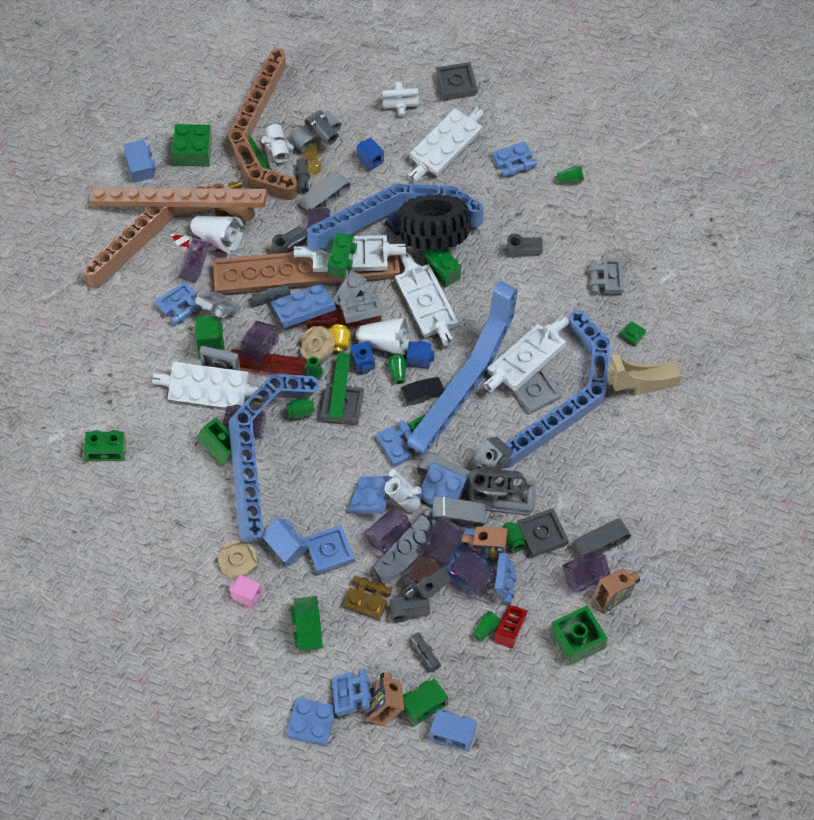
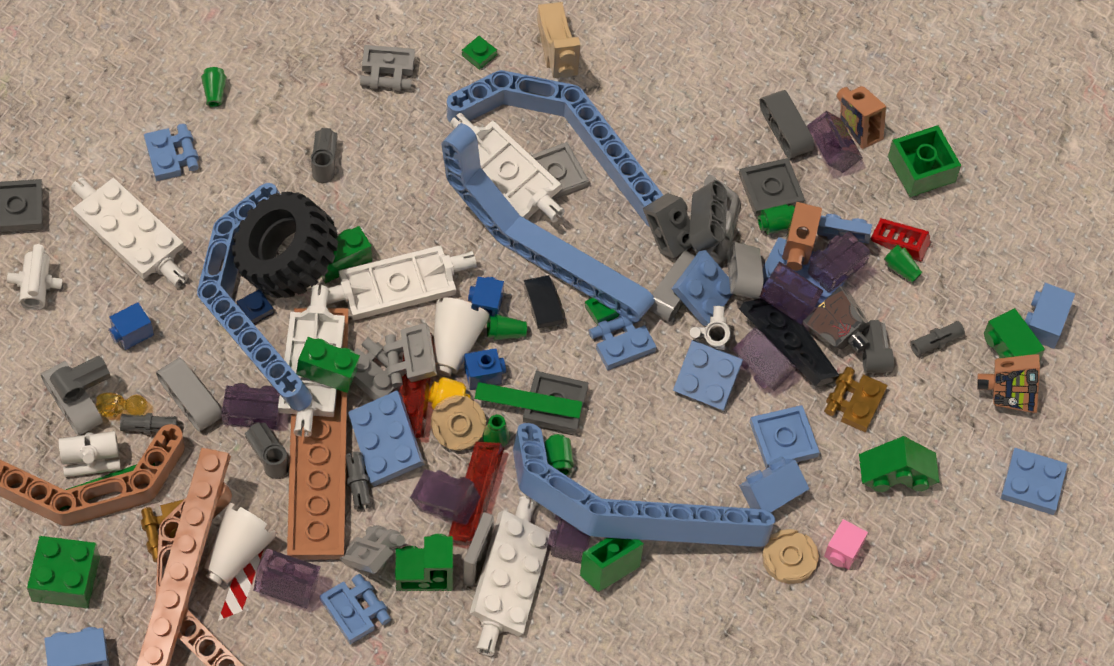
camera: 90 degrees left, 0 degrees up
medium blue plate [333,670,371,716] -> none

